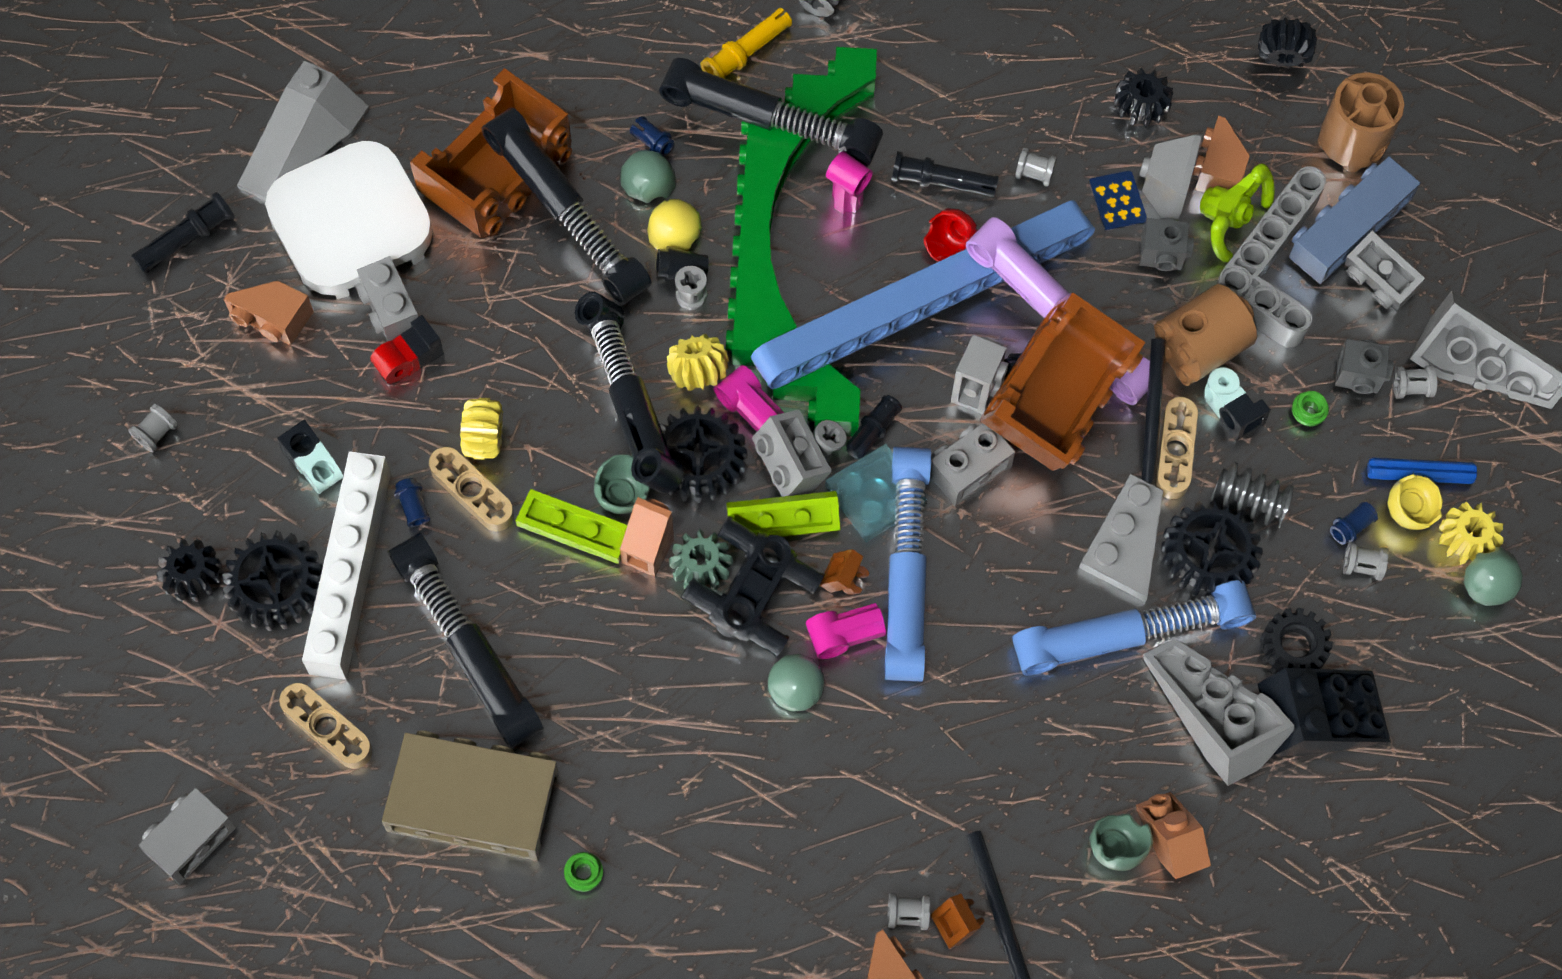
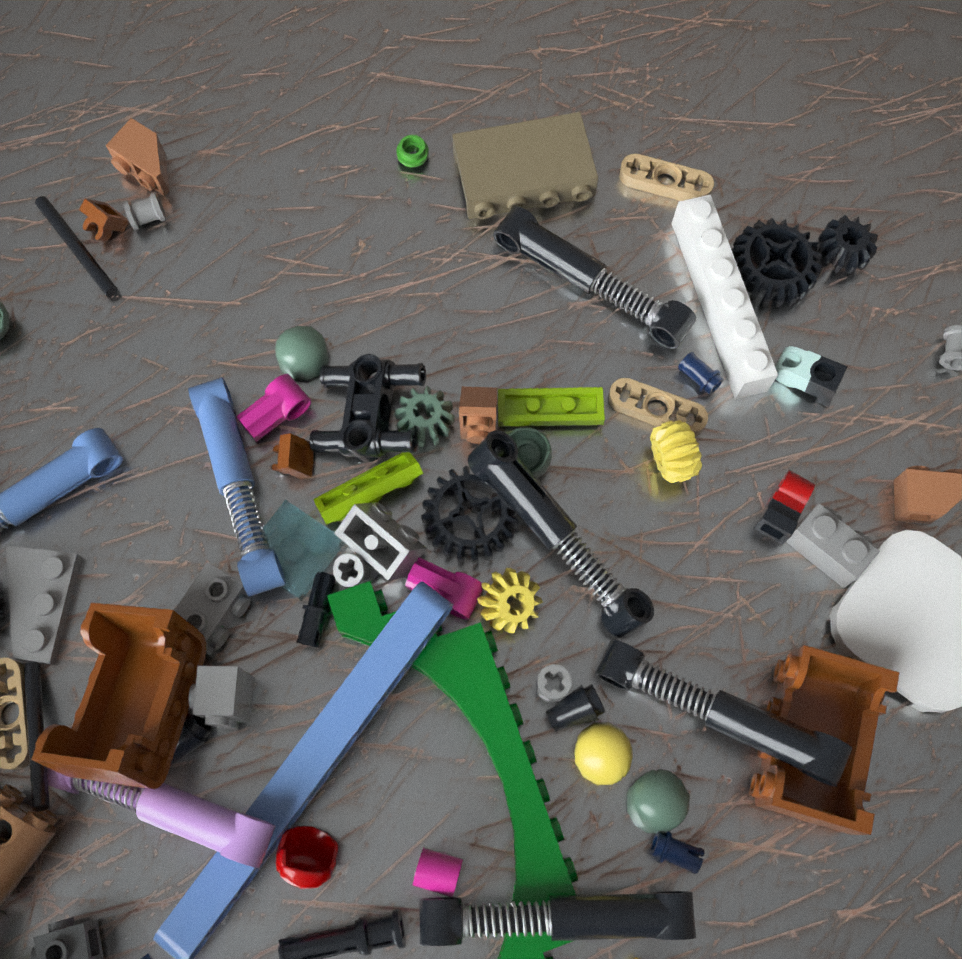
camera: 160 degrees right, 5 degrees up
light grey brick [138,787,236,885] -> none

